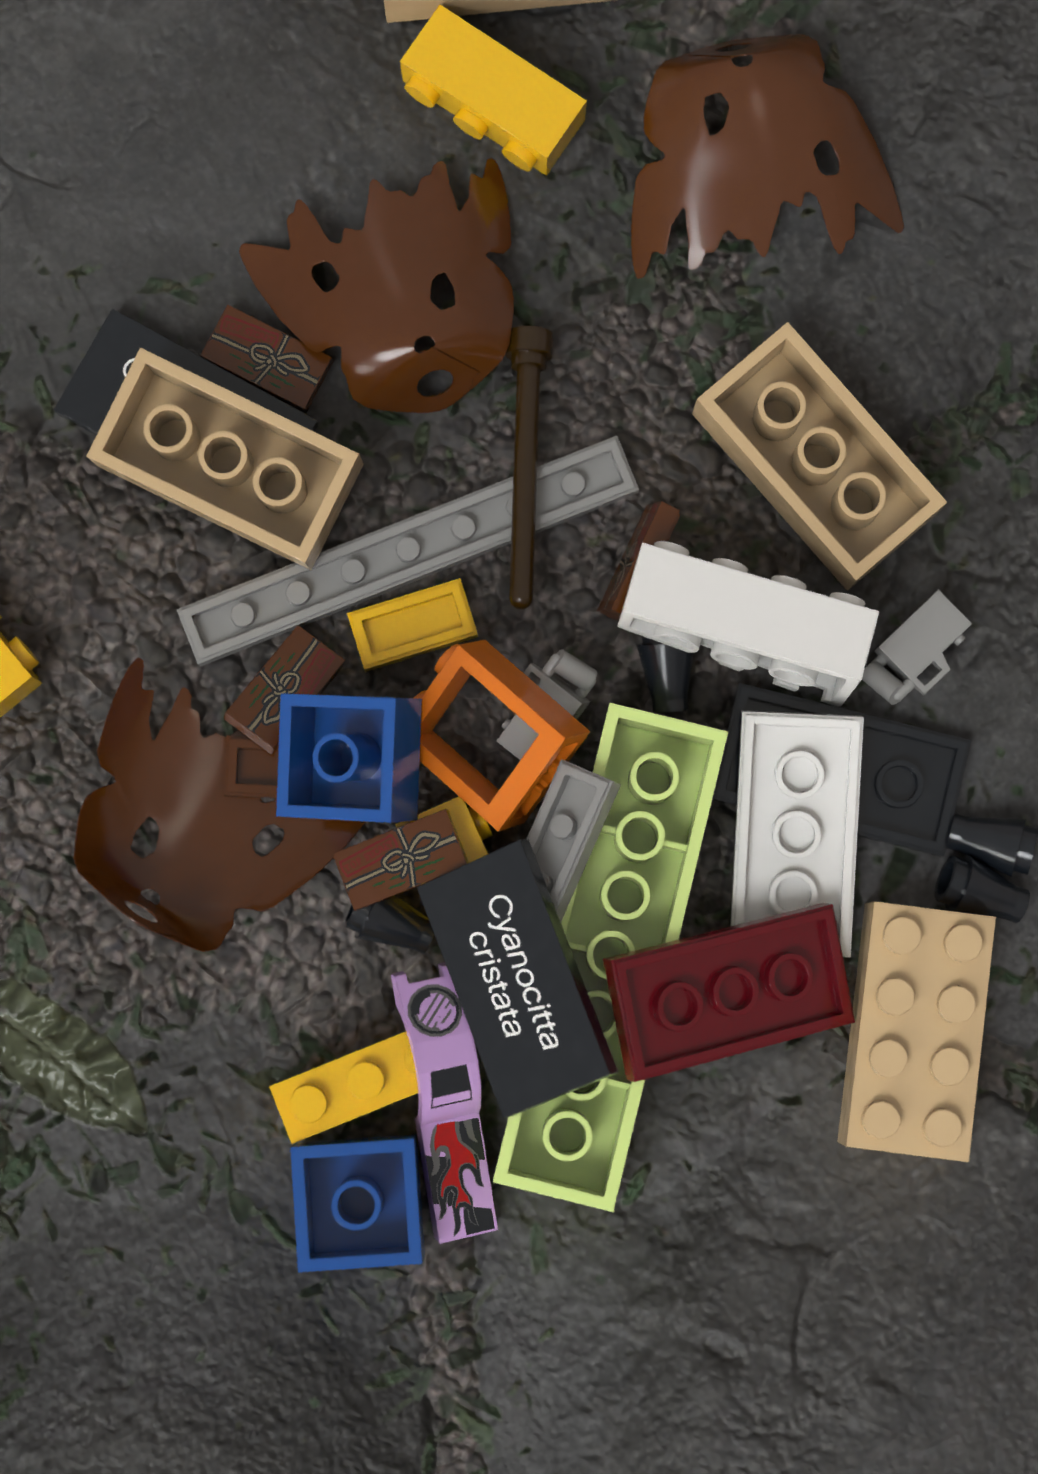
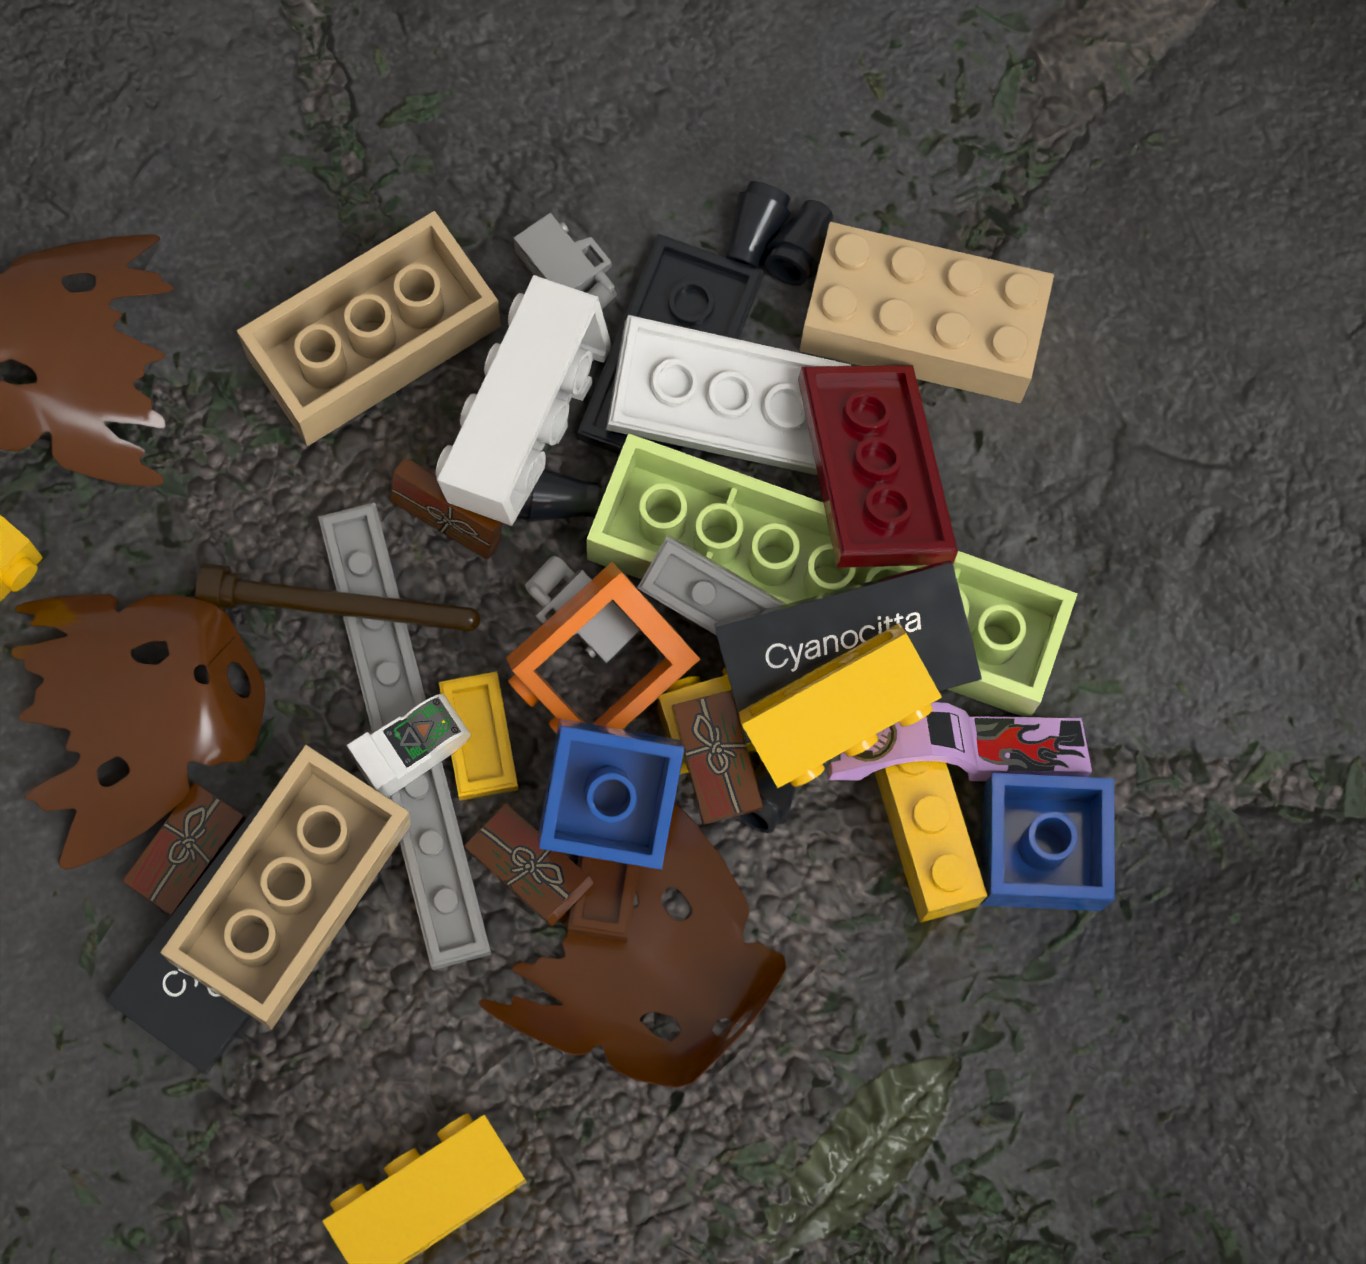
camera: 90 degrees left, 10 degrees down
none -> leg [347,694,471,798]
none -> yellow brick [738,623,942,788]

